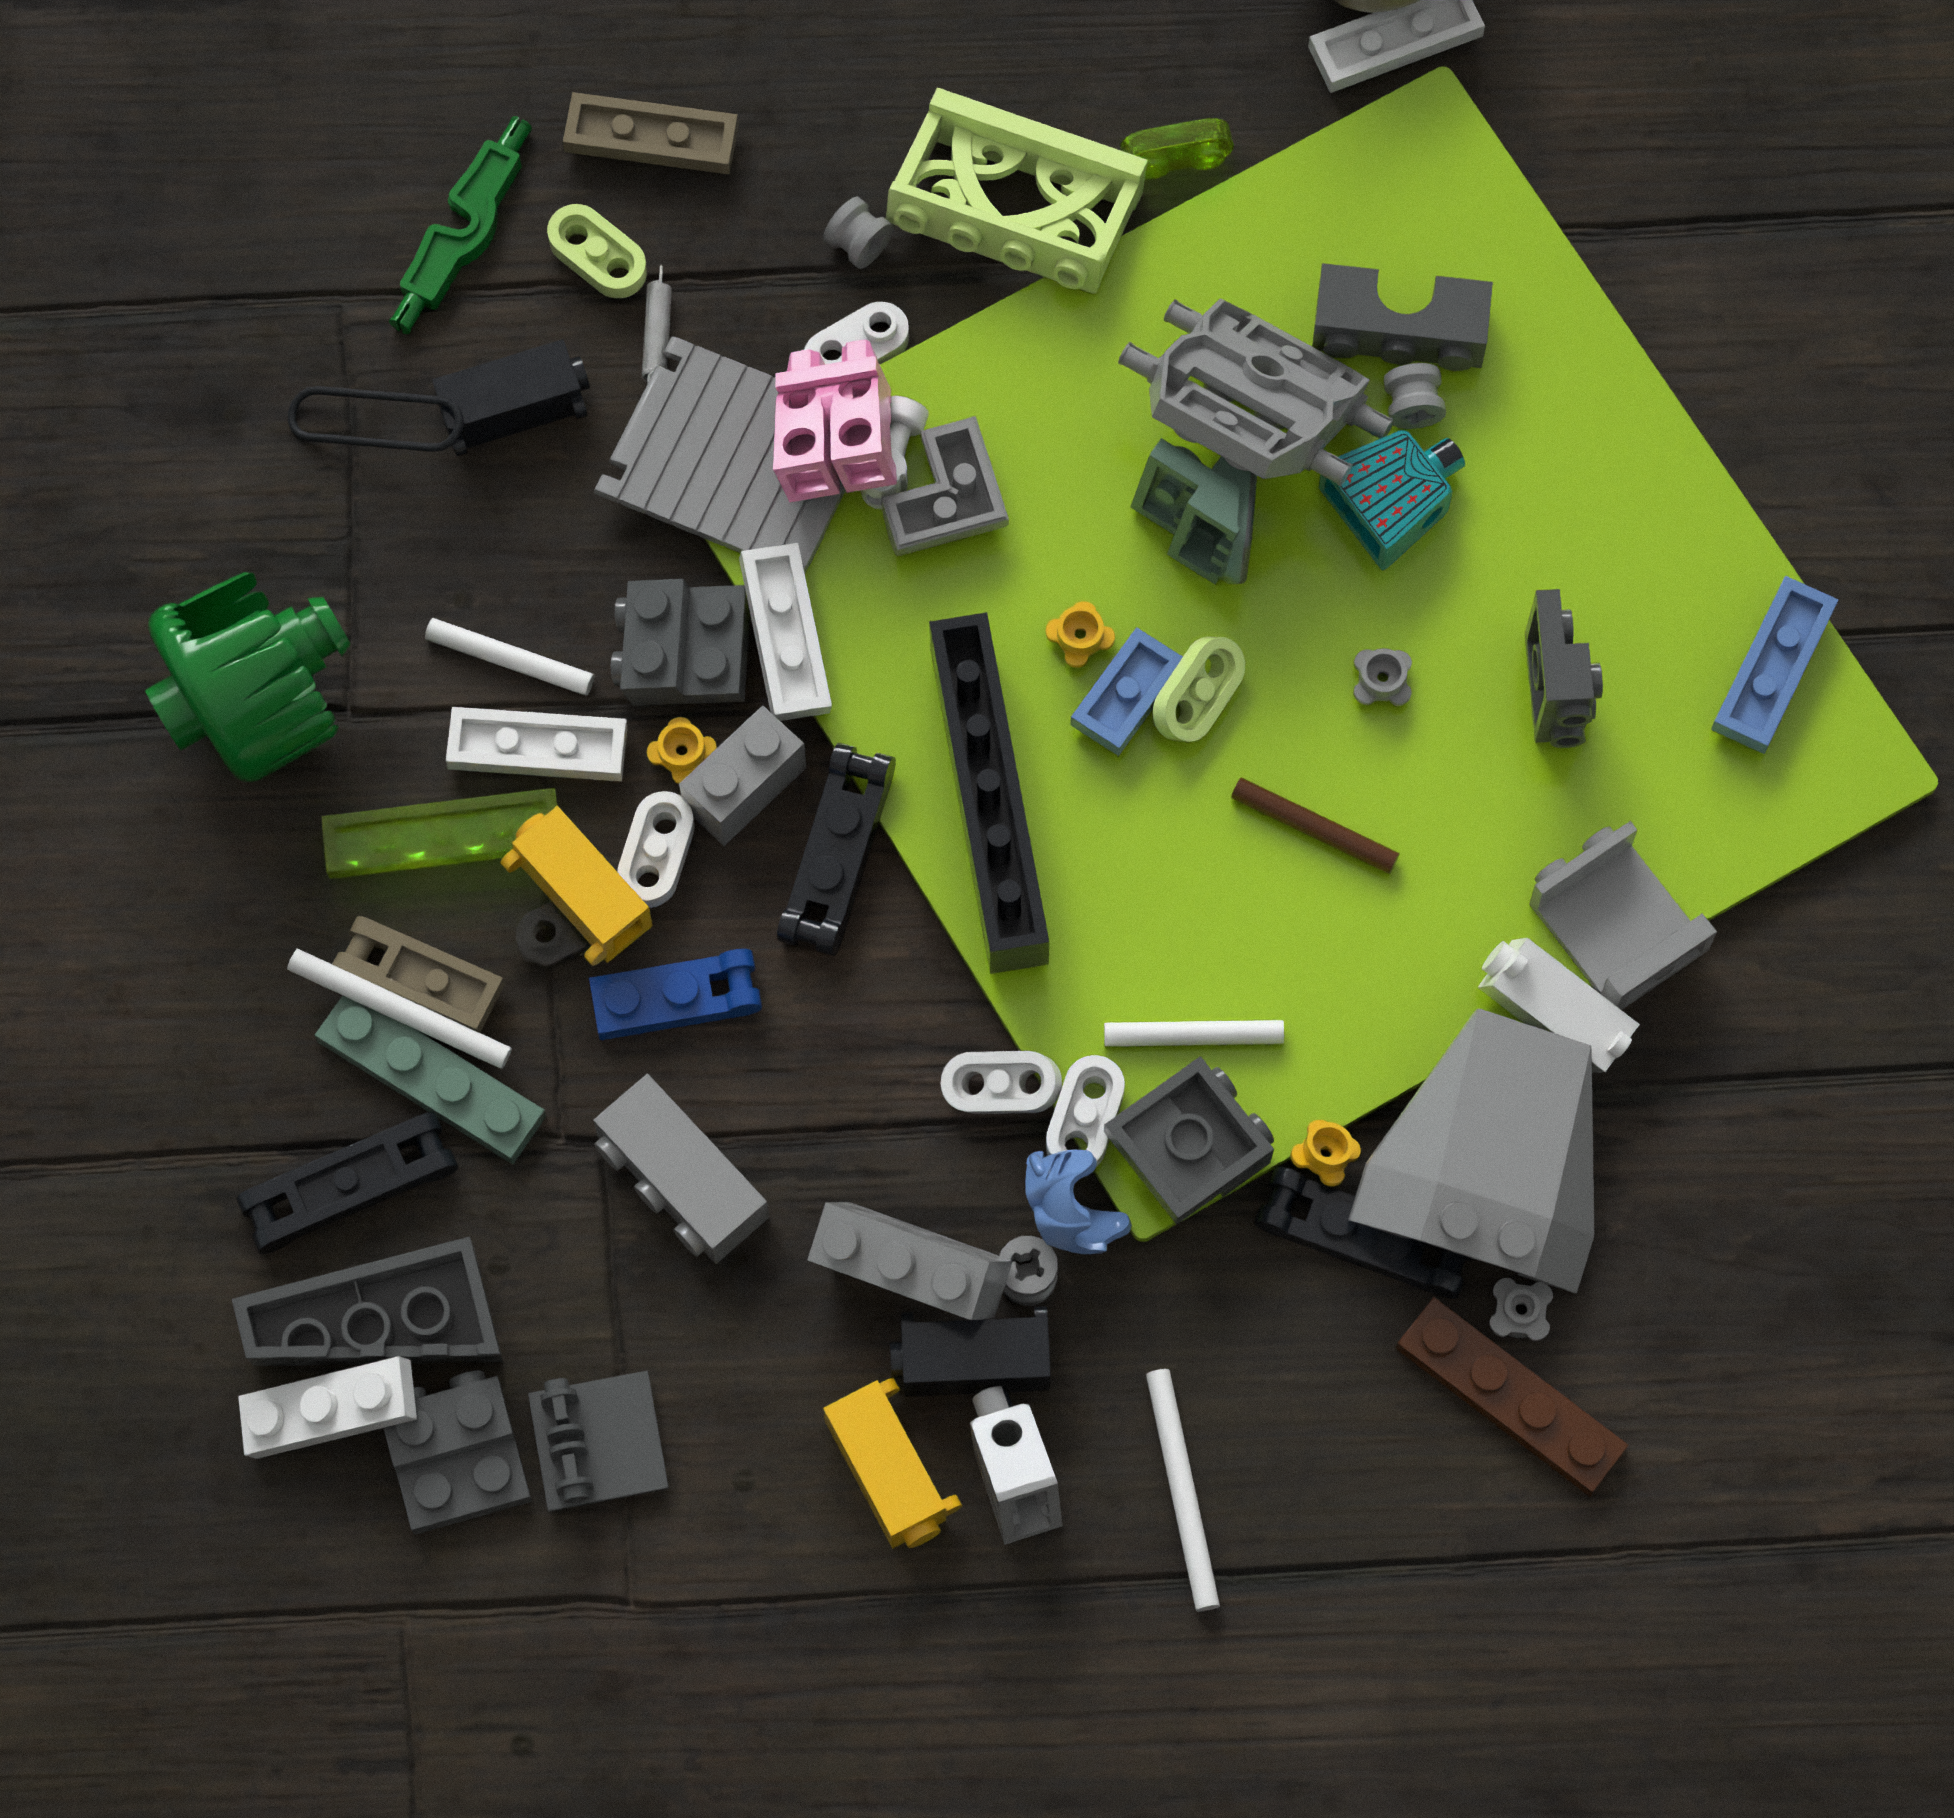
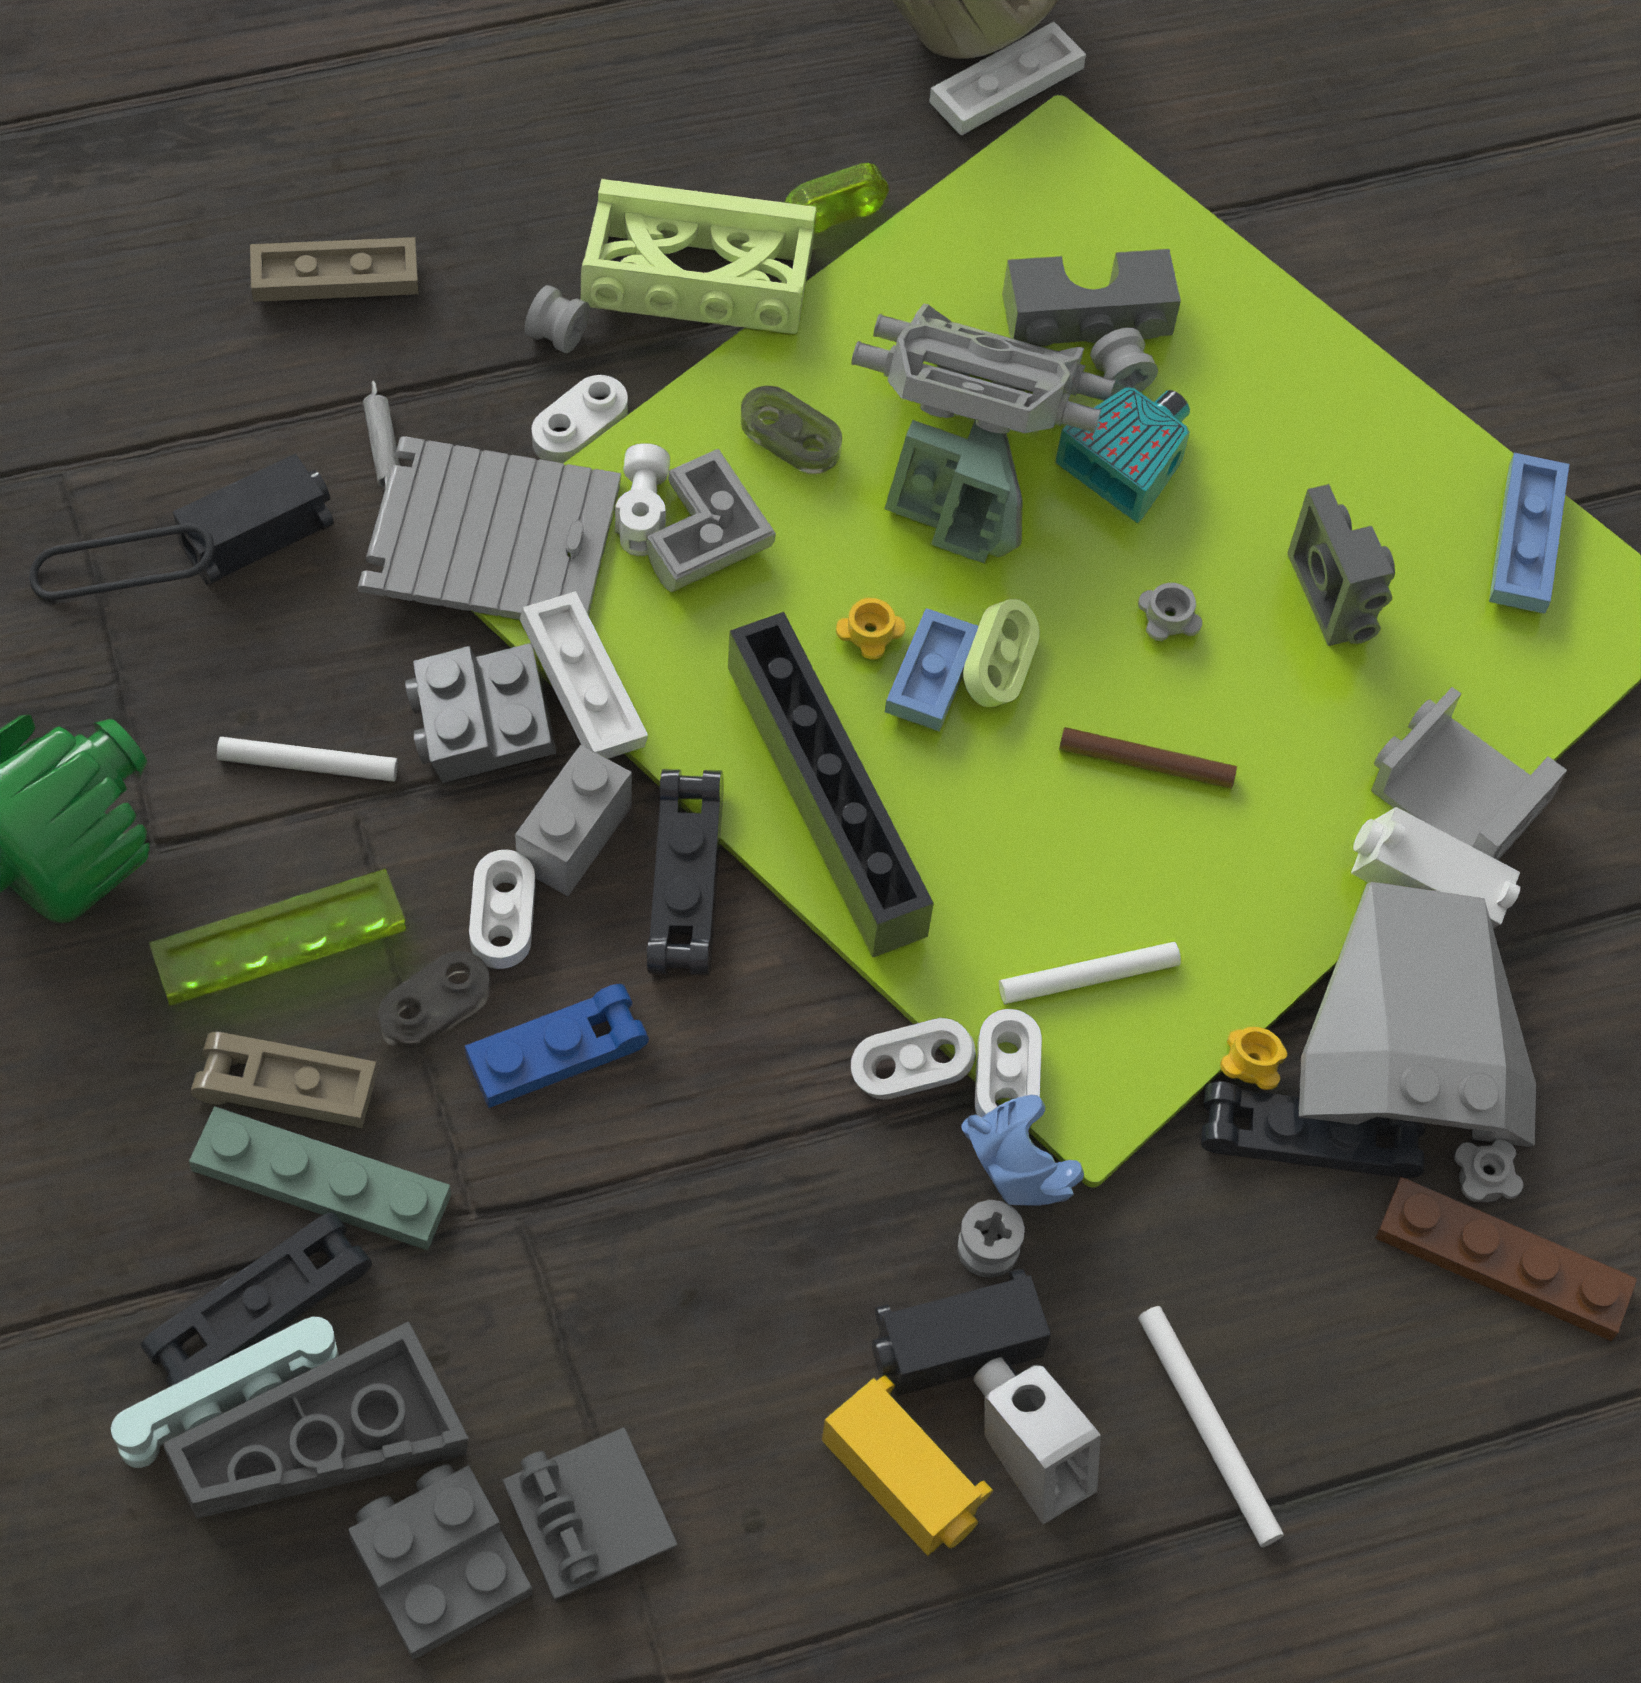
camera: 20 degrees left, 10 degrees down
white plate [238,1356,417,1459] -> none
white bar [287,949,512,1069] -> none
green piece [389,116,532,334] -> none
white plate [446,707,628,782] -> none
yellow brick [500,806,653,966] -> none
yellowish green plate [547,204,647,298] -> none
light grey brick [593,1073,769,1264] -> none
yellow plate [647,717,717,784] -> none
bright pink hips [773,339,897,502] -> none
light grey brick [807,1202,1013,1320] -> none
dark grey plate [1103,1056,1274,1225] -> none
none -> light aqua plate [111,1317,339,1468]
none -> clear smoke plate [740,385,842,474]

